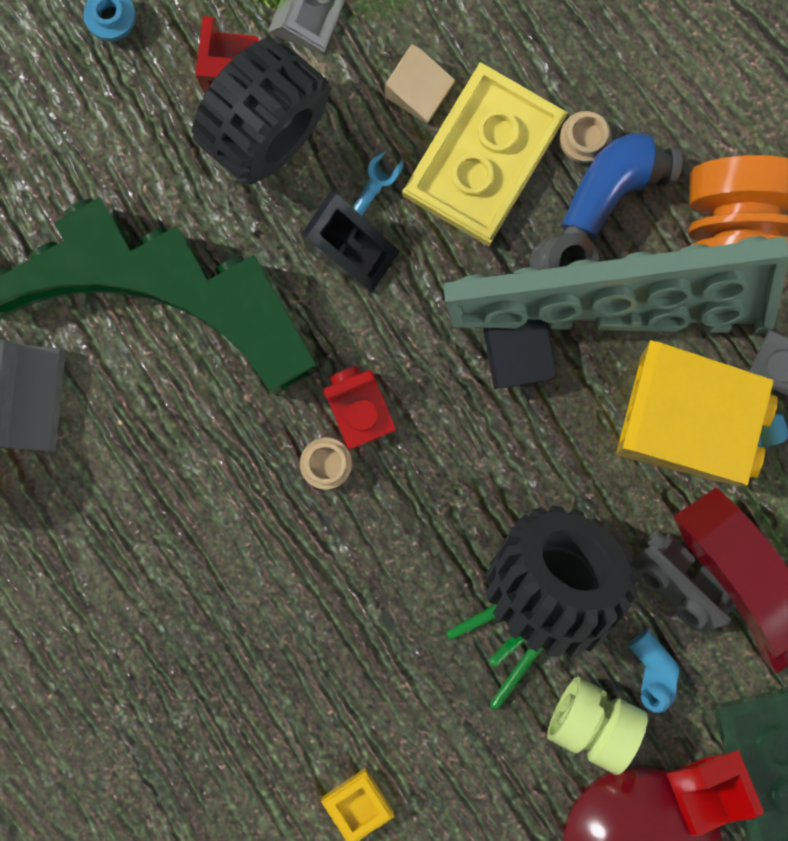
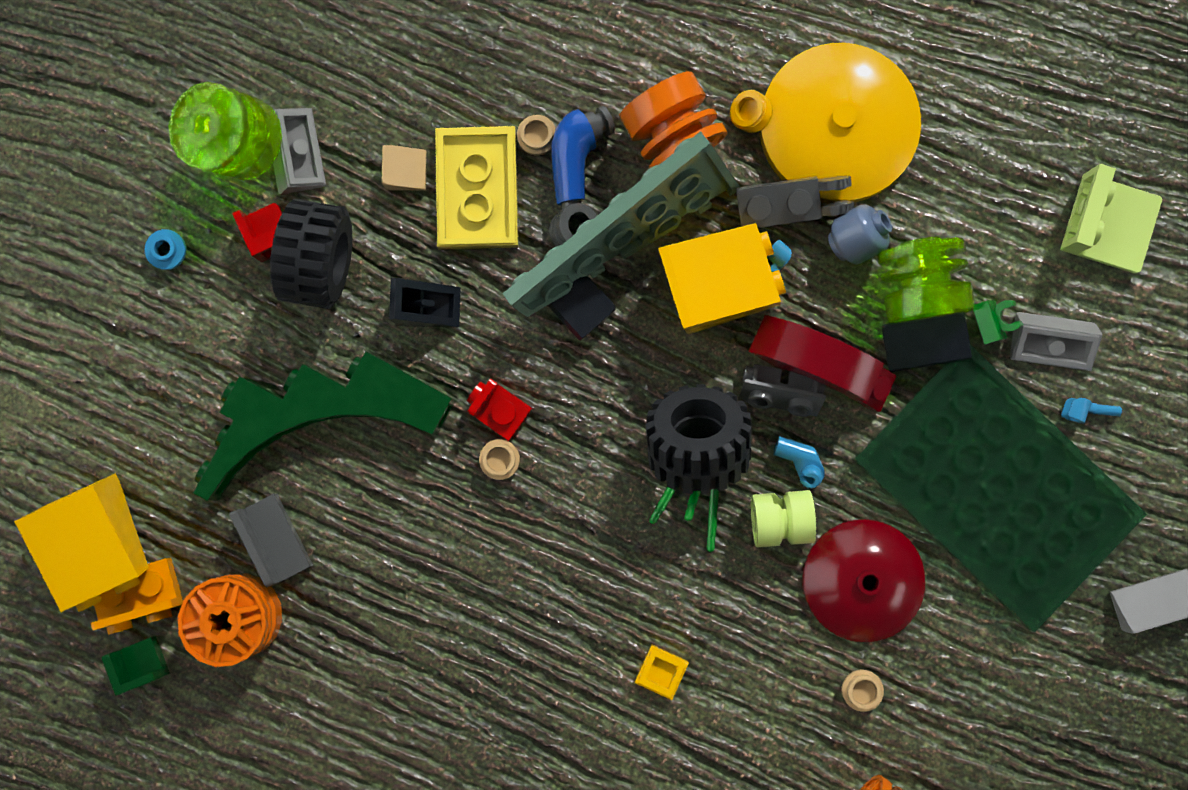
camera: 30 degrees left, 0 degrees up
dark azure hand [353,150,403,216] -> none
red panel [667,750,764,836] -> none

